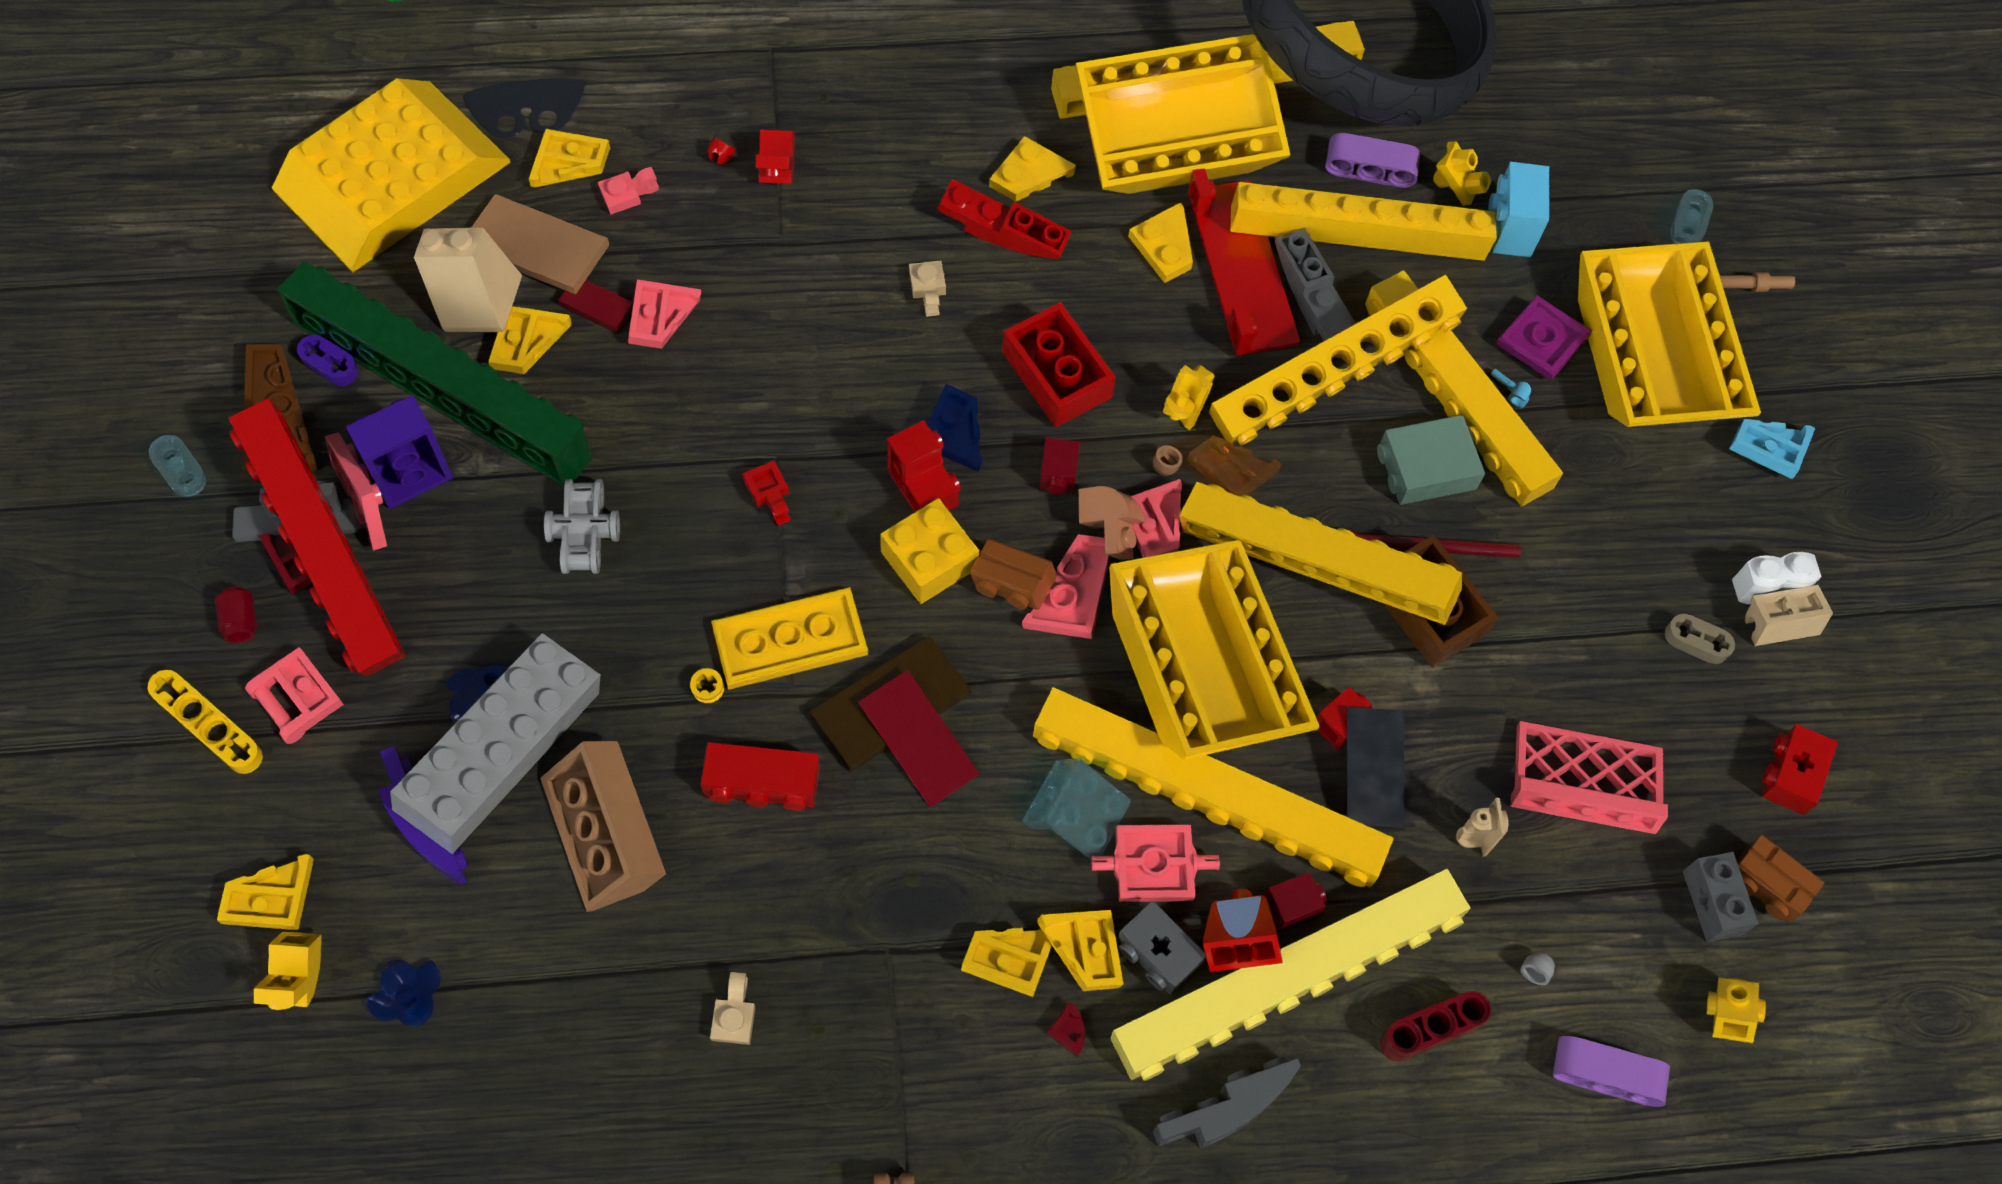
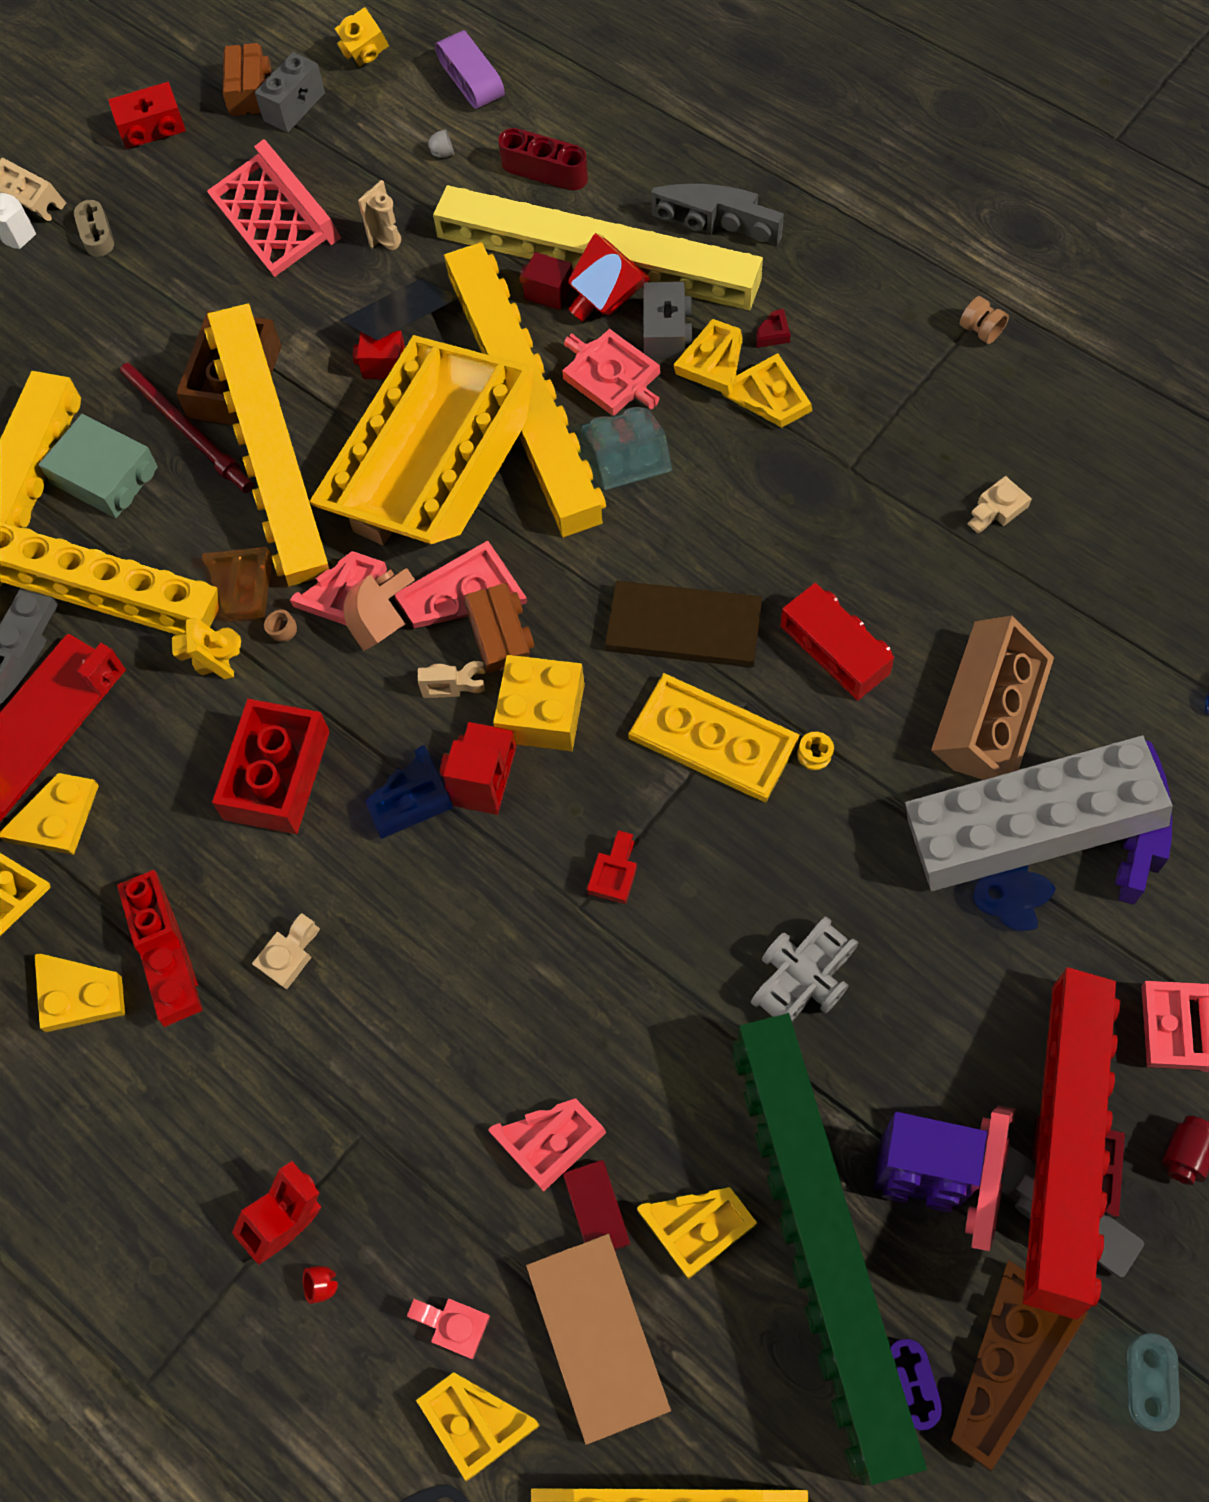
camera: 125 degrees left, 0 degrees up
tan slope [414,228,522,332] -> none
dark red sticker [858,670,980,808] -> none
dark red brick [1039,437,1080,495] -> none
none -> tan plate [418,661,485,698]

